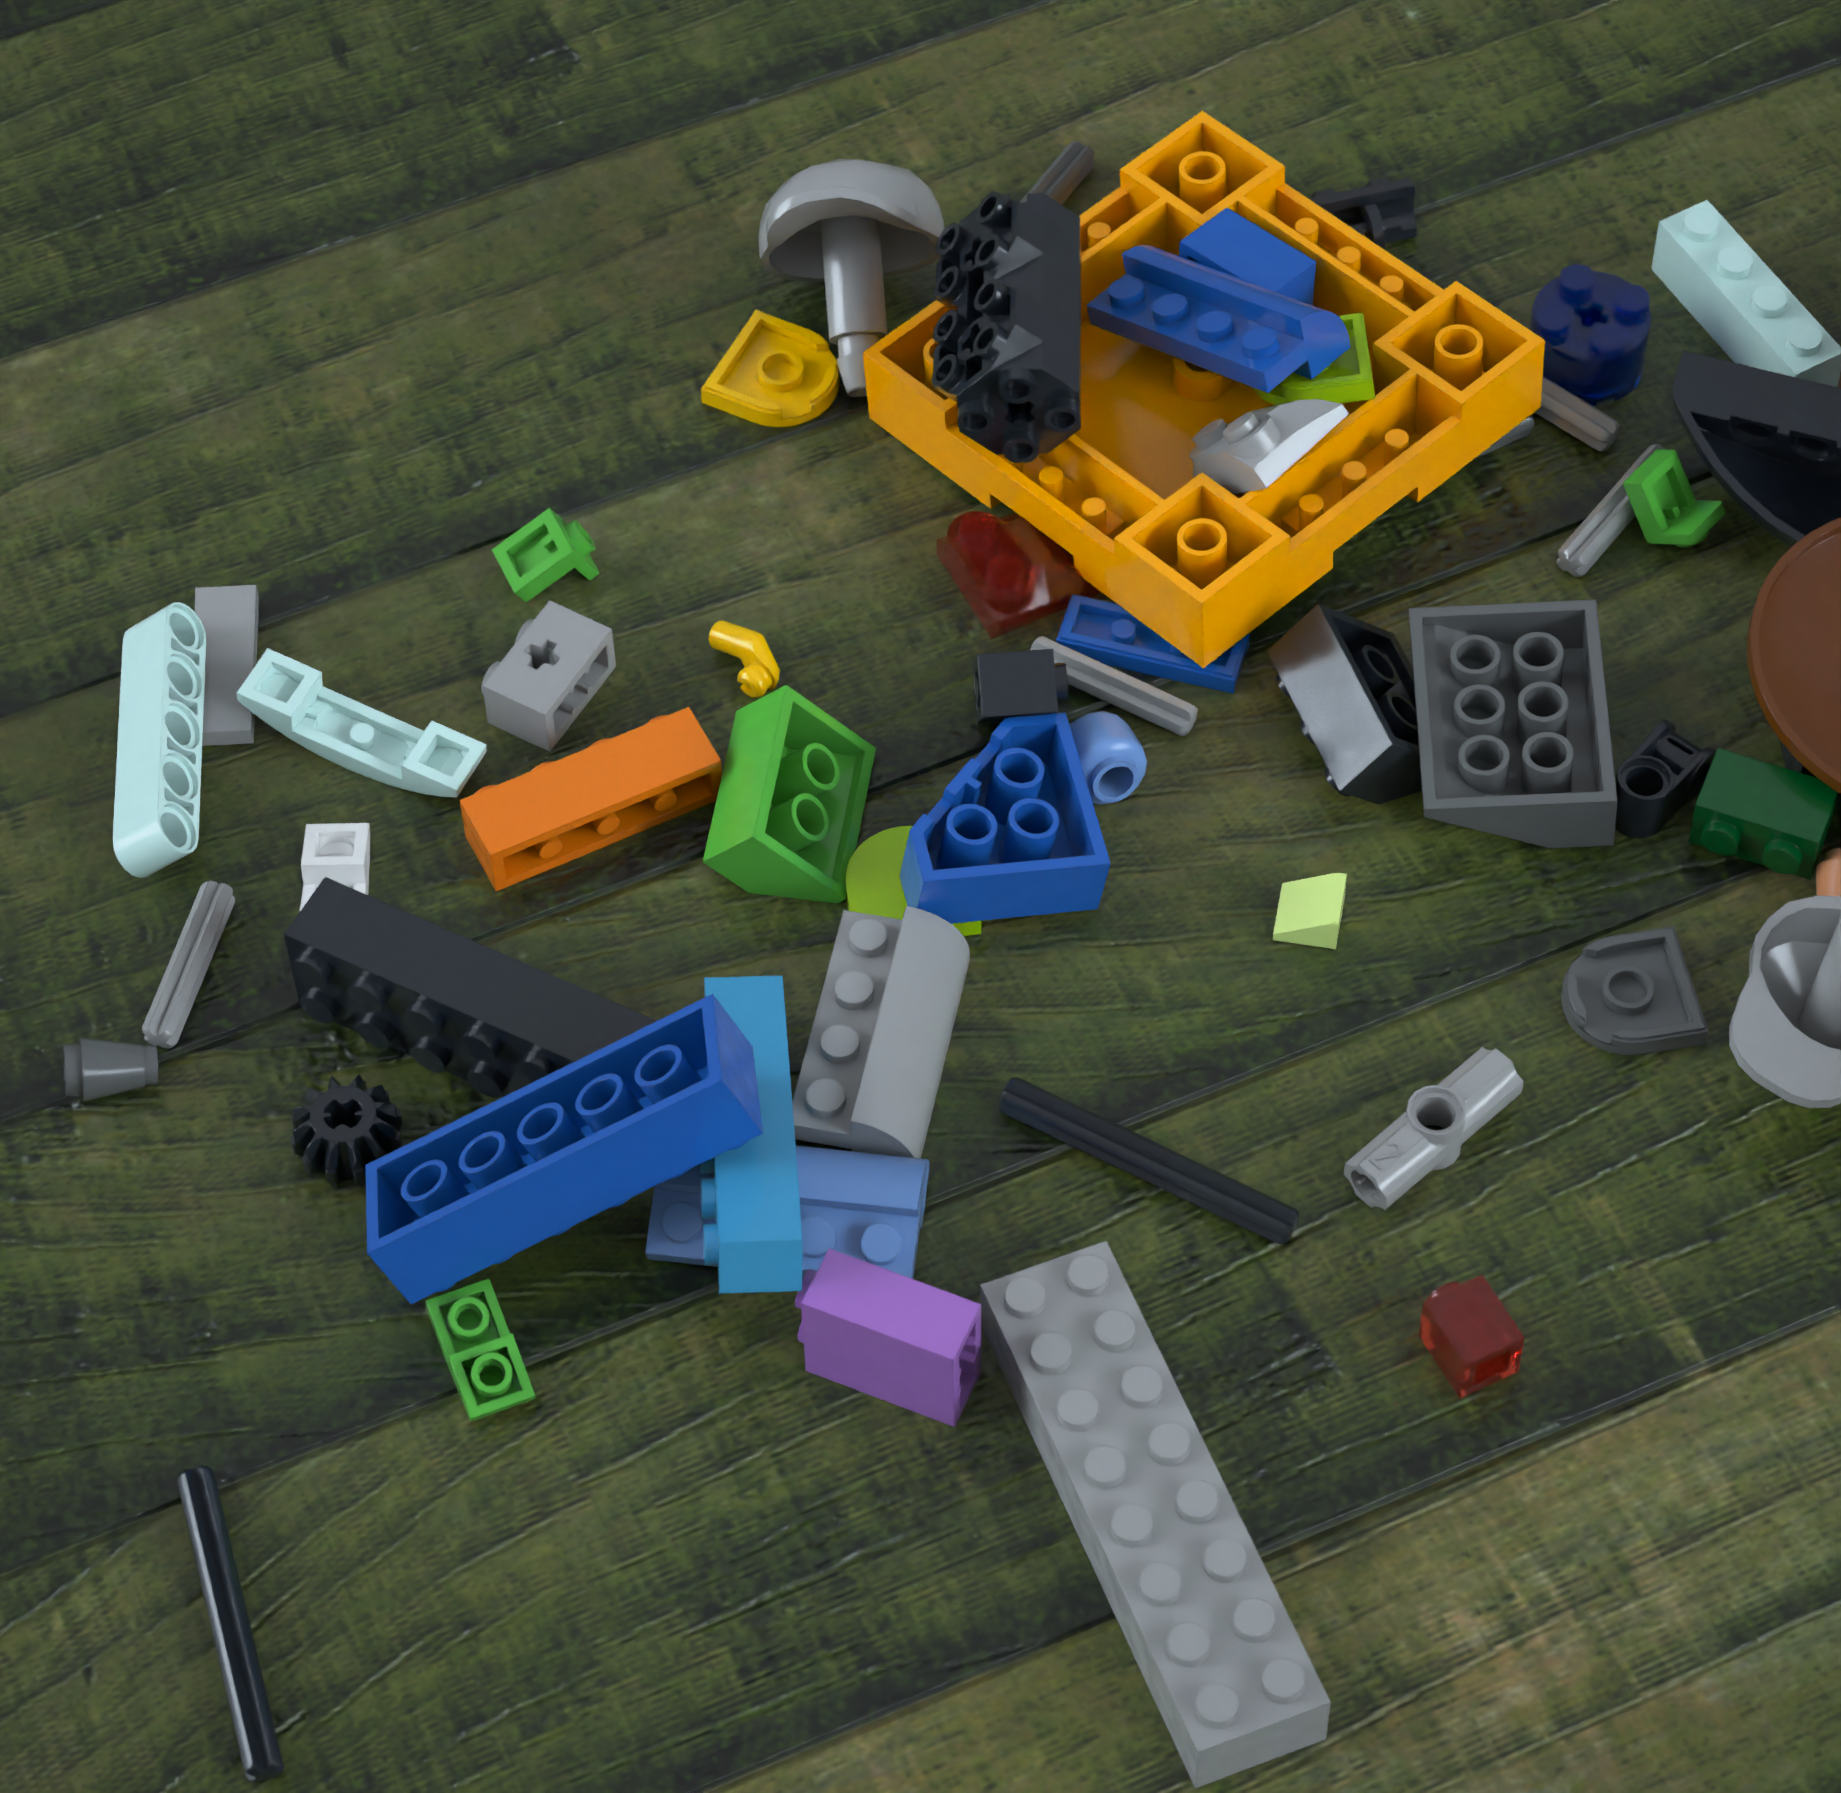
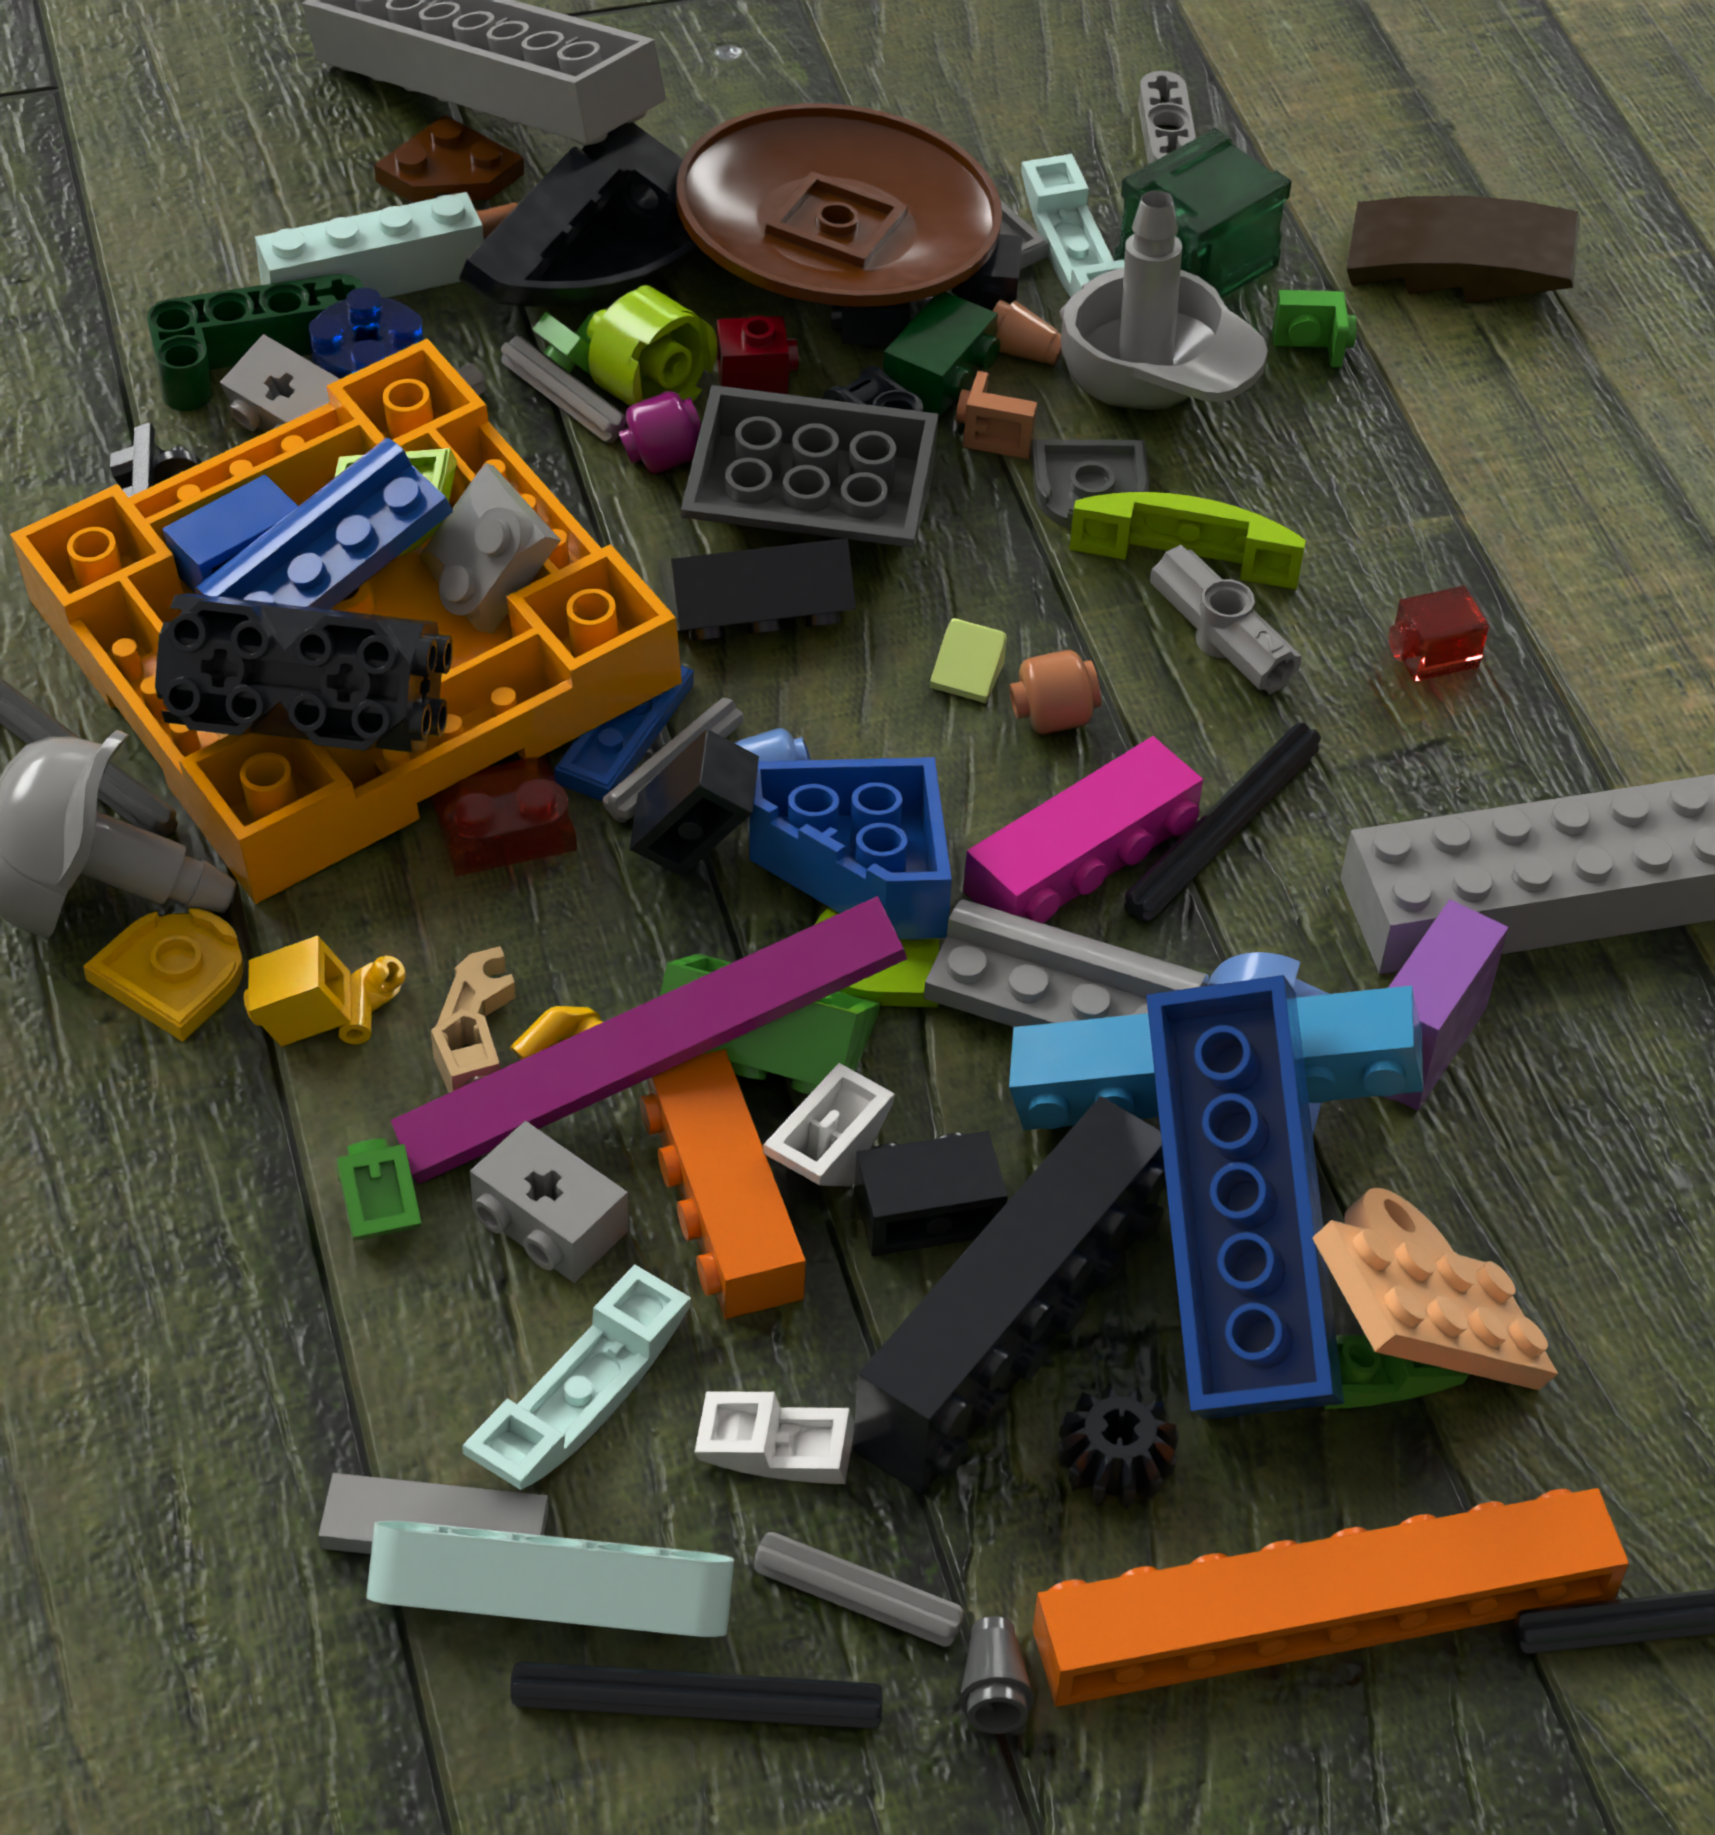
camera: 85 degrees left, 5 degrees down
none -> dark green beam [147,274,368,411]
none -> light grey brick [220,334,339,432]
none -> yellow brick [244,936,351,1047]
none -> yellow arm [338,955,406,1045]
none -> magenta tile [390,896,907,1185]
none -> tan piece [431,946,516,1093]
none -> black axle [510,1661,883,1729]
none -> lime brick [587,285,717,406]
none -> magenta head [619,391,702,475]
none -> dark red brick [717,316,799,395]
none -> white slope [763,1063,895,1186]
none -> black brick [854,1131,1008,1256]
none -> nougat bracket [956,371,1038,459]
none -> dark pink brick [963,736,1203,923]
none -> nougat head [1009,649,1102,735]
none -> orange brick [1032,1488,1629,1707]
none -> lime slope [1069,492,1306,590]
none -> light nougat plate [1312,1188,1558,1390]

